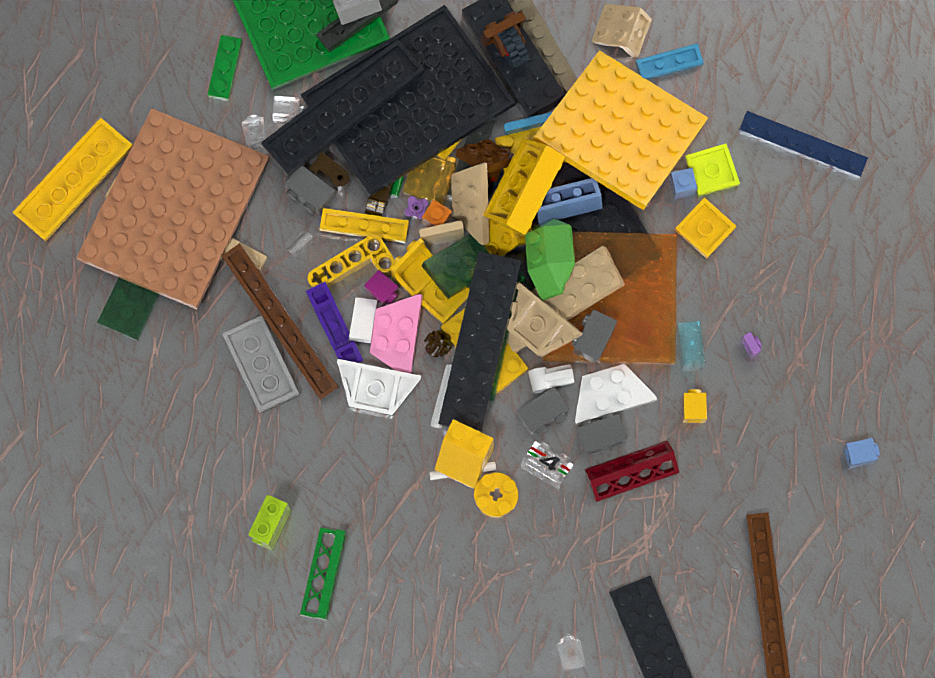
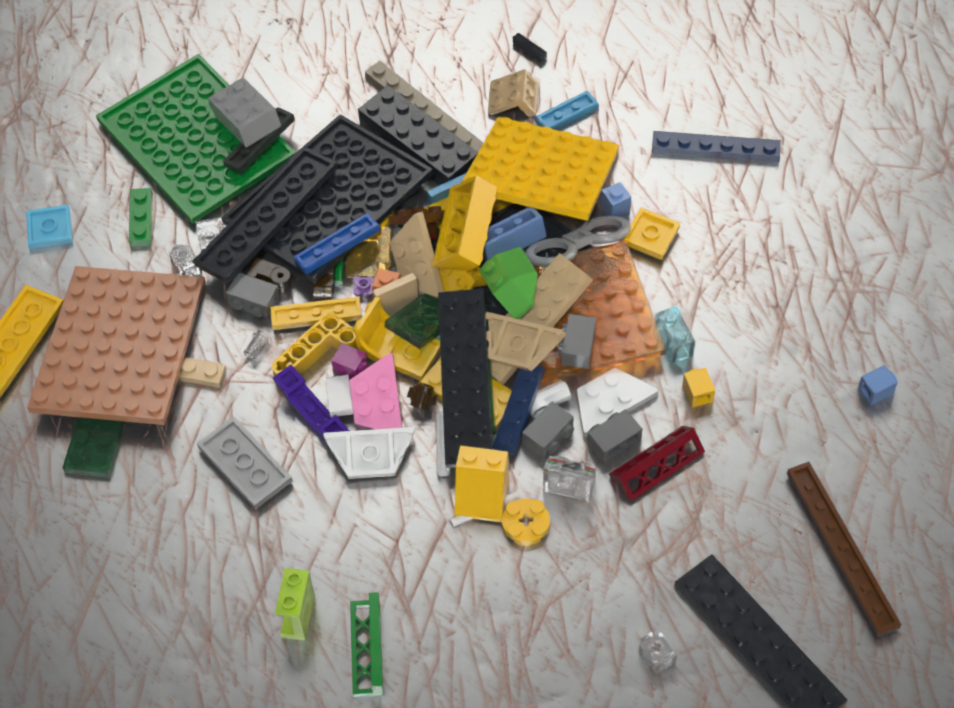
camera: 15 degrees left, 20 degrees down
reddish brown plate [222,243,339,400] -> none
plate [480,11,529,68] -> none
neon yellow tile [685,143,740,197] -> none
medium lavender plate [741,332,762,359] -> none
none -> medium azure tile [26,204,73,250]
none -> blue tile [293,213,380,275]
none -> dark blue plate [493,365,545,456]
none -> light grey bar [525,216,631,267]

